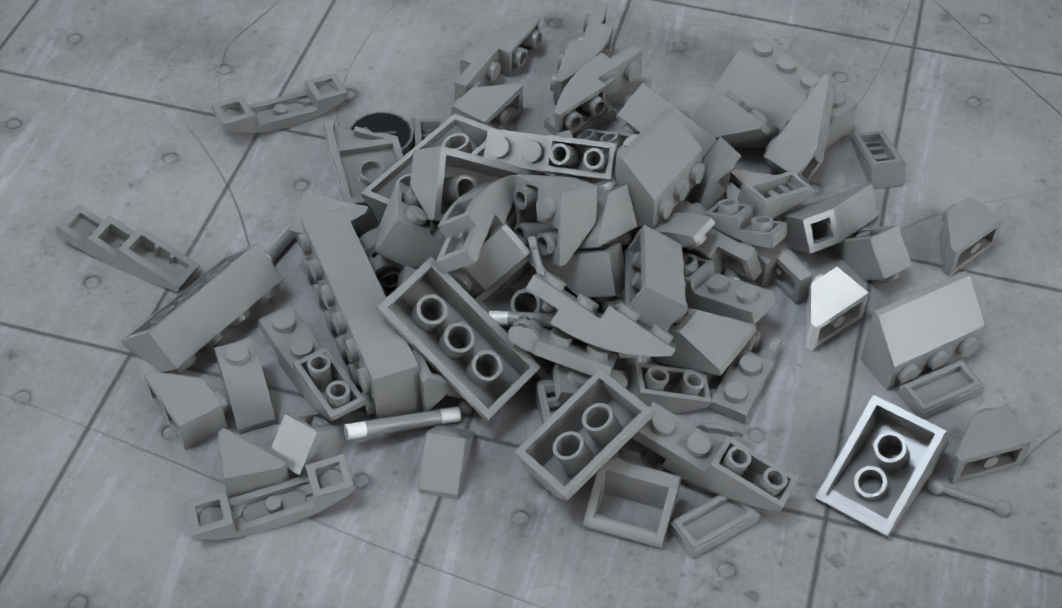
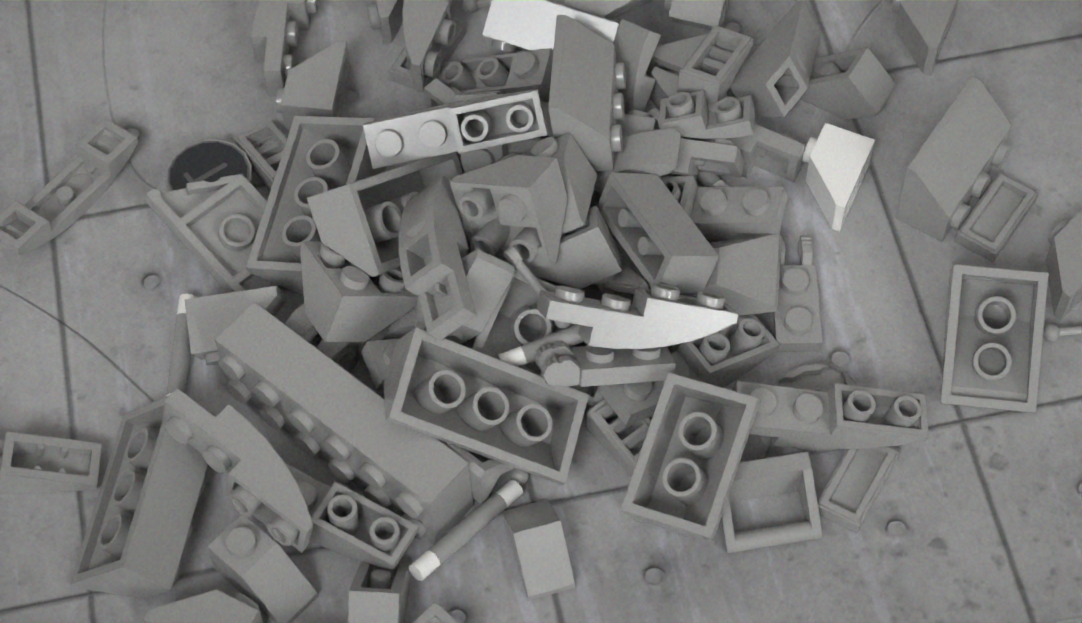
camera: 25 degrees left, 10 degrees up
none -> light grey slope [162,388,313,553]

